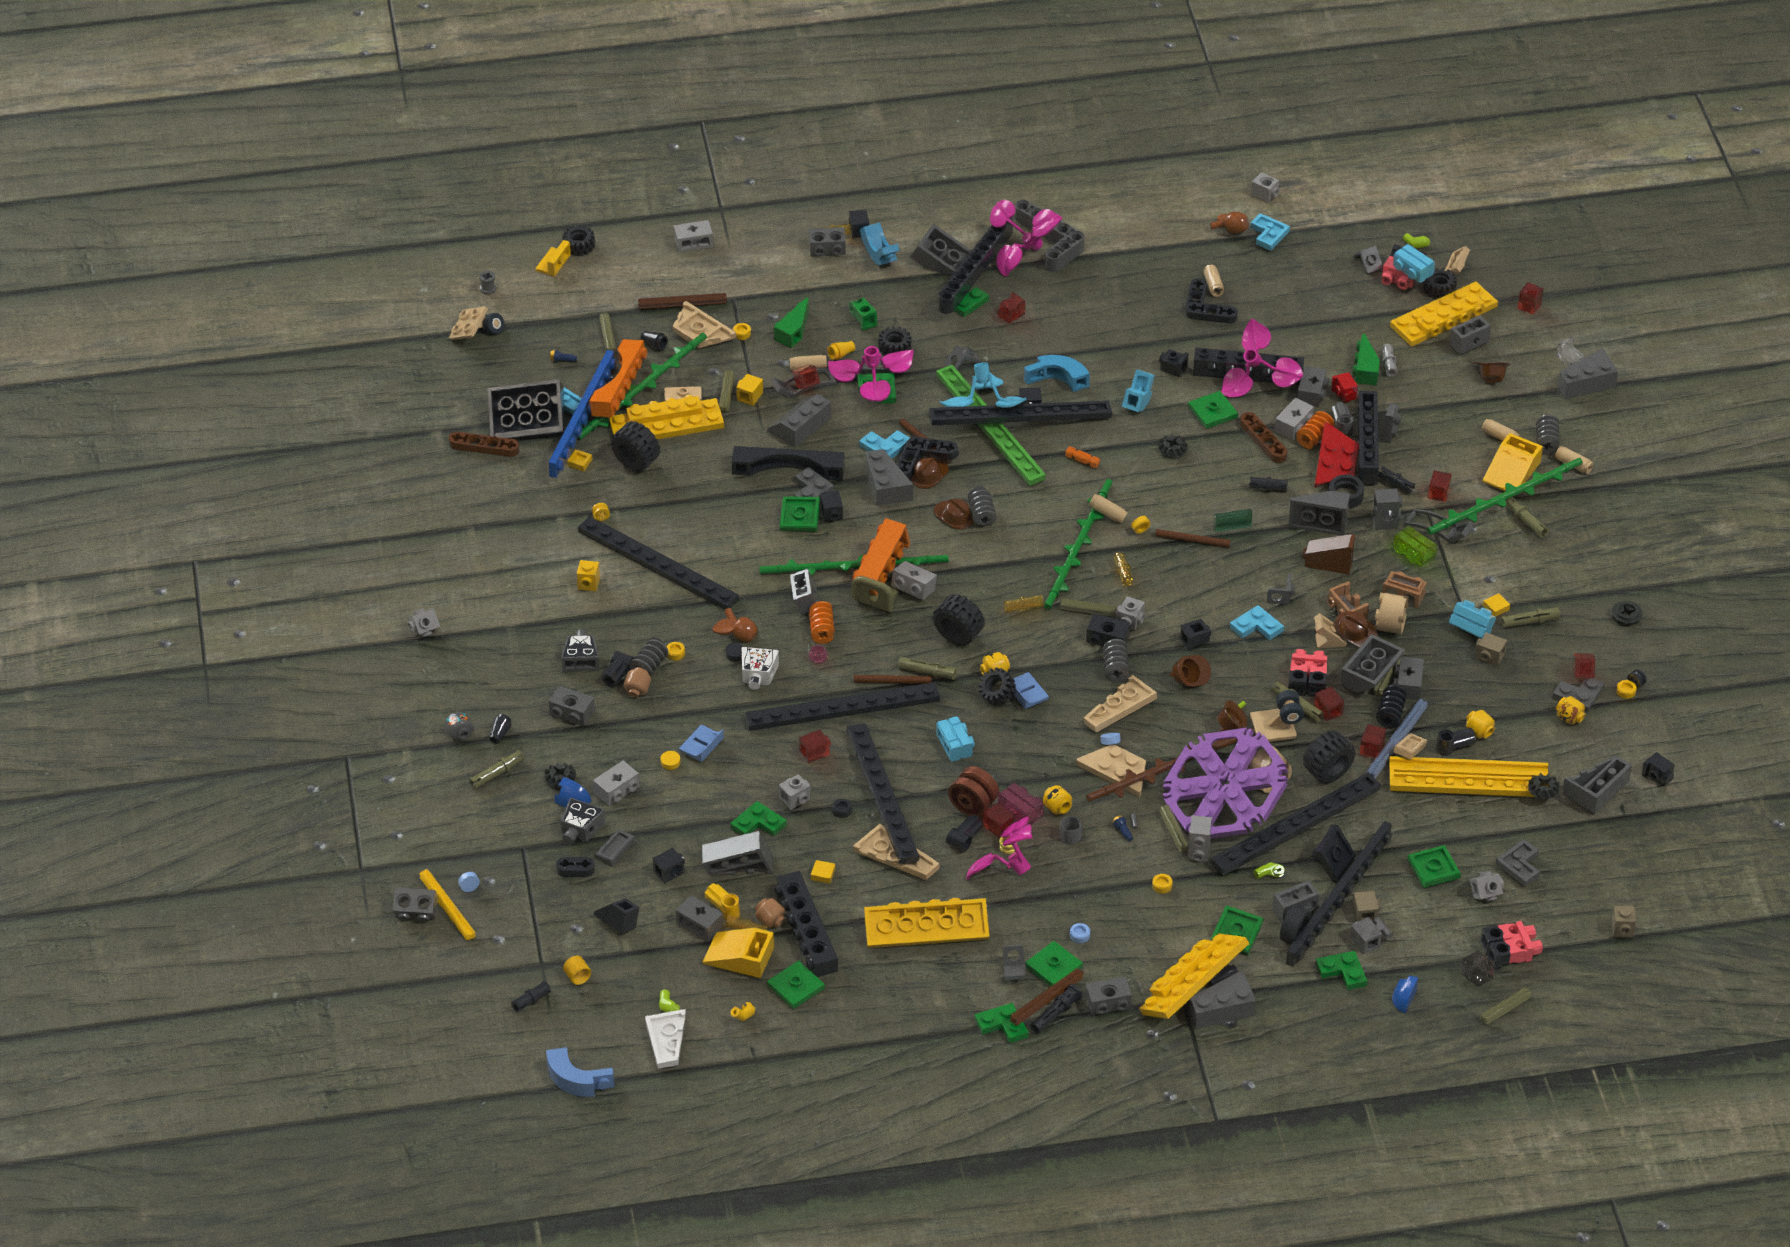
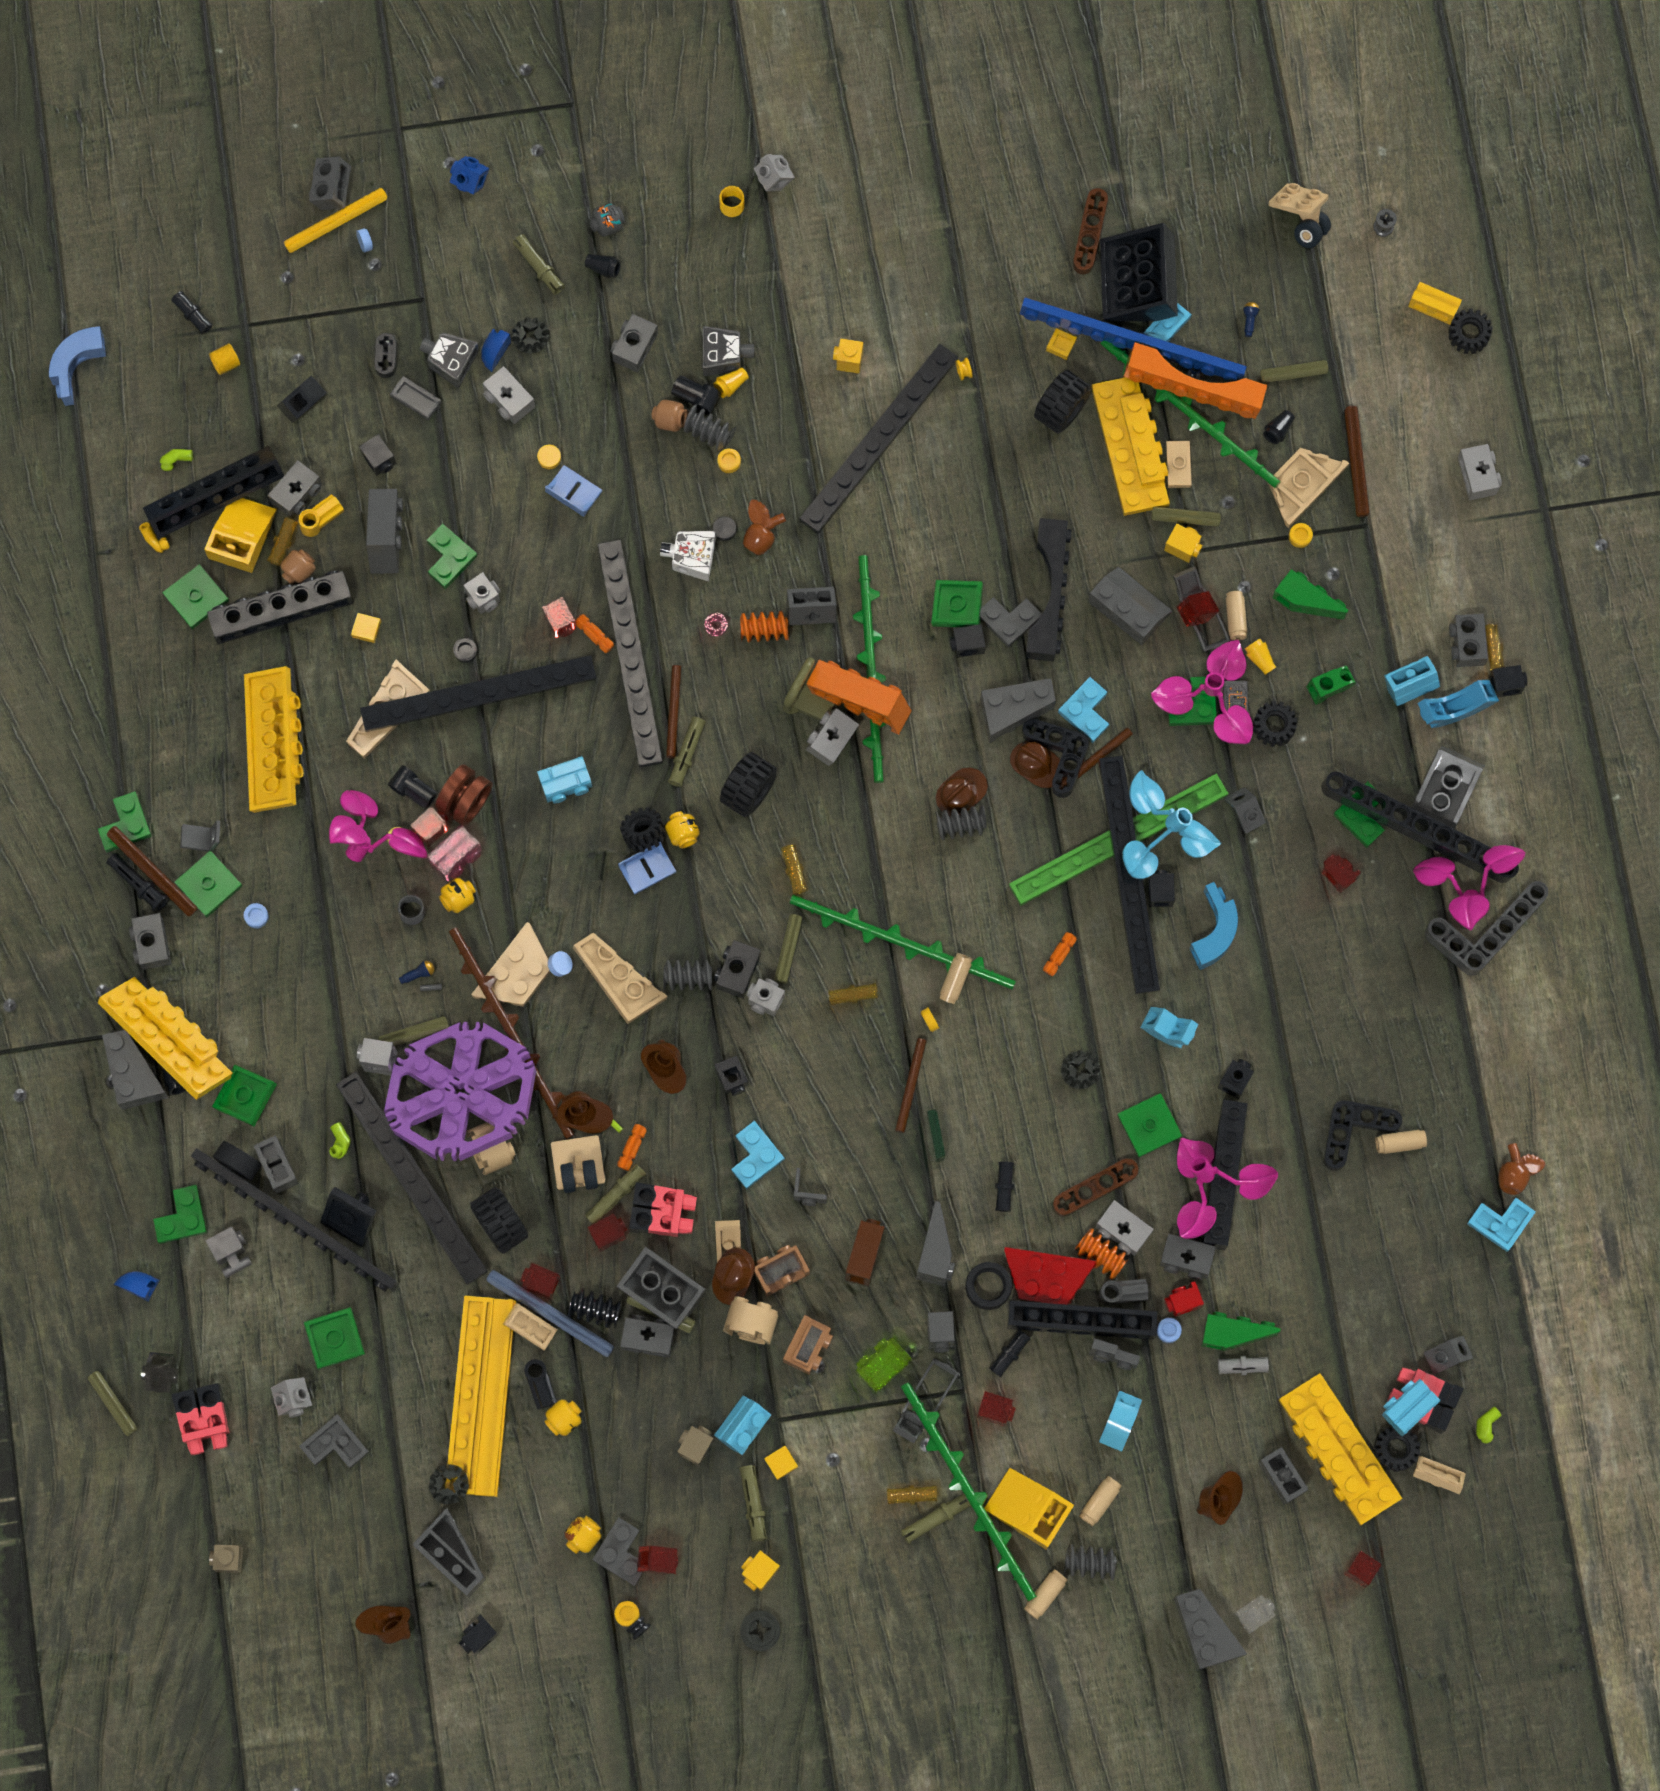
camera: 90 degrees right, 30 degrees up
white wing [645,1009,686,1069] -> none
yellow tile [1152,874,1173,894] -> none
light grey brick [1251,172,1280,203] -> none
dark tan brick [1353,891,1381,922] -> none
none -> black brick [143,446,284,539]
none -> reddish brown piece [355,1606,411,1644]
none -> blue brick [450,156,489,195]
none -> orange axle [575,614,614,653]
none -> orange axle [617,1124,646,1171]
none -> yellow cone [713,367,749,398]
none -> yellow piece [719,186,744,217]
none -> yellow brick [741,1550,780,1592]
none -> clear yellow pin [887,1485,937,1505]
none -> medium azure brick [1099,1391,1142,1452]
none -> medium azure brick [1384,656,1440,706]

